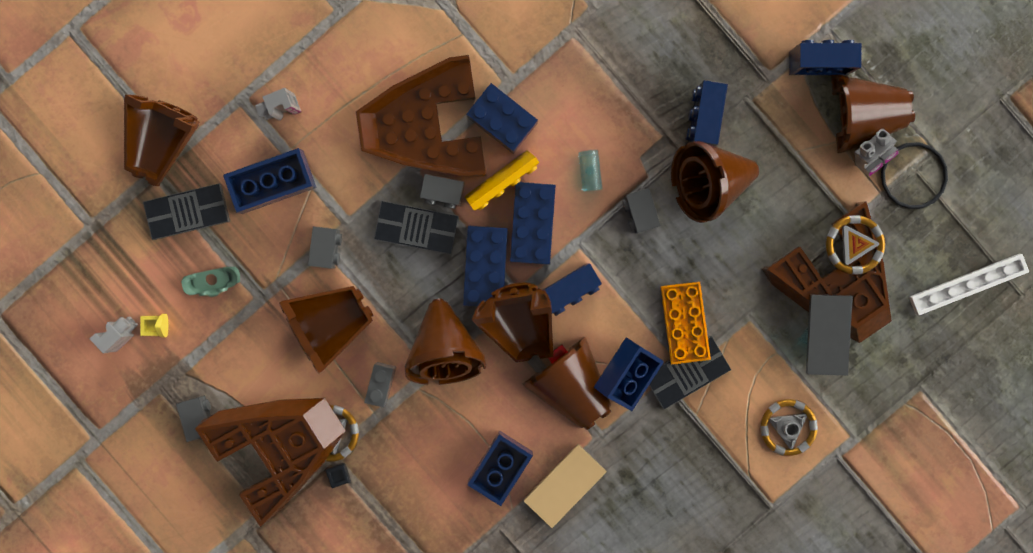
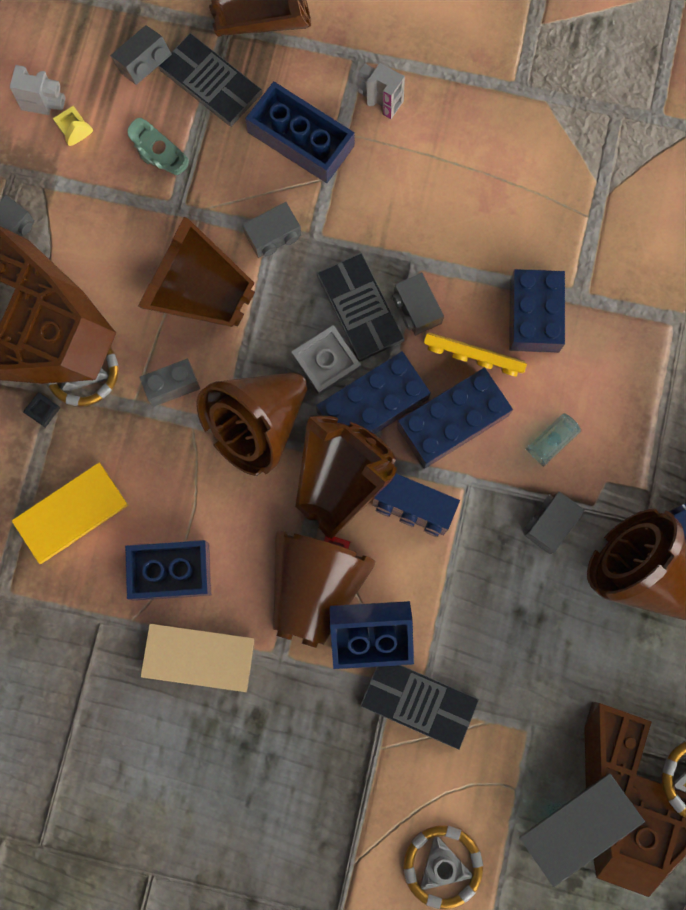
camera: 50 degrees right, 10 degrees down
reddish brown piece [356,55,486,177] -> none
light orange tile [660,282,711,365] -> none
none -> yellow tile [12,462,129,564]
none -> dark grey brick [110,25,172,85]
none -> light grey plate [291,325,361,395]

